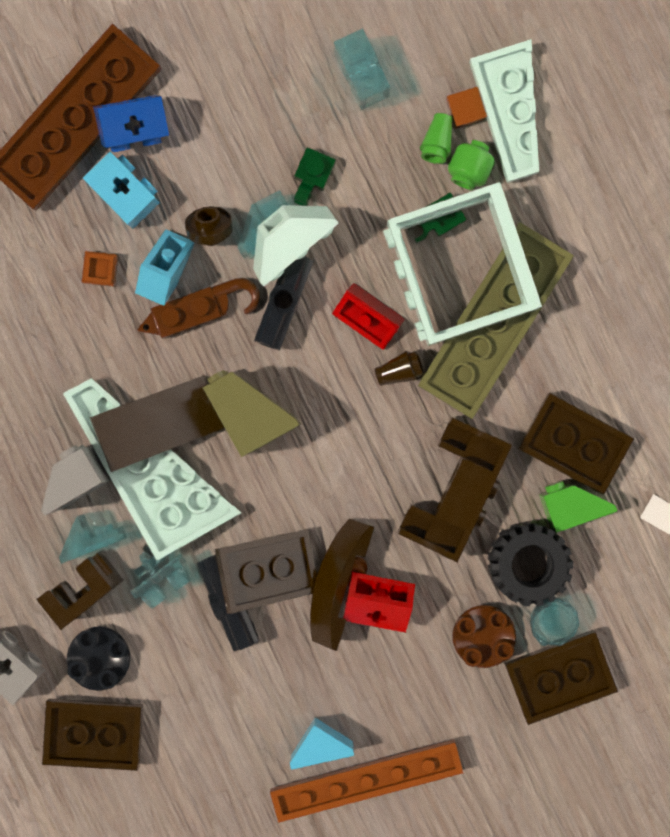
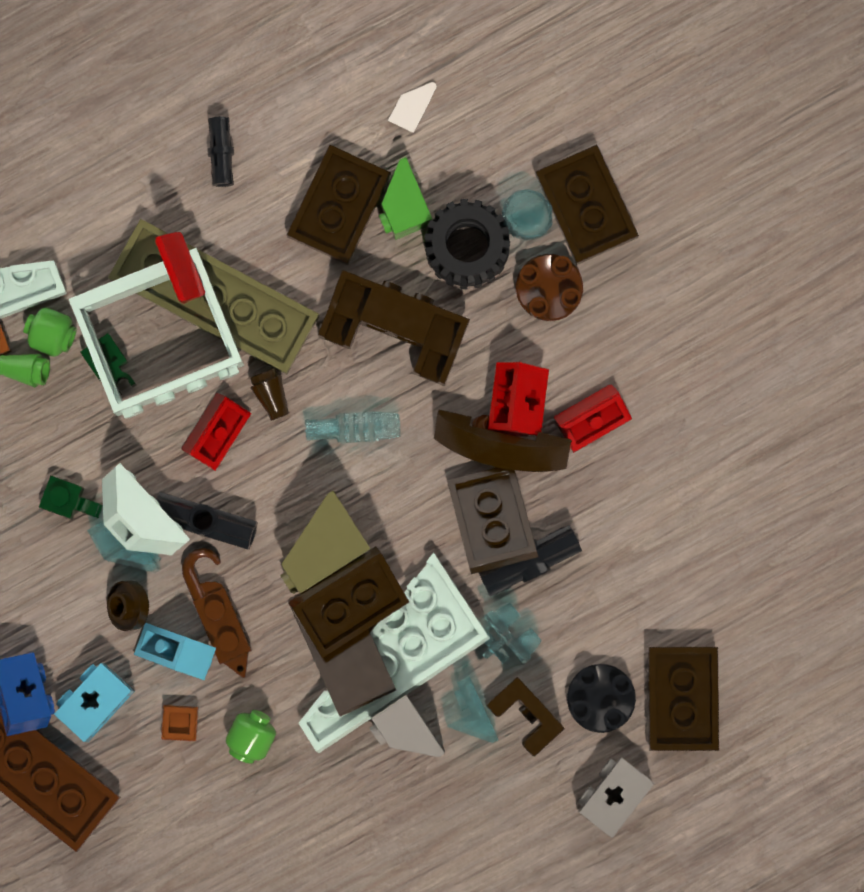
camera: 90 degrees left, 5 degrees down
dark orange plate [270,739,463,823] -> none
medium azure slope [290,718,354,770] -> none
none -> red slope [155,232,205,304]
none -> black pin [207,116,234,187]
none -> bright green head [226,710,276,764]
none -> dark brown plate [288,546,409,658]
none -> clear light blue hinge [305,411,401,444]
none -> red slope [554,384,632,453]

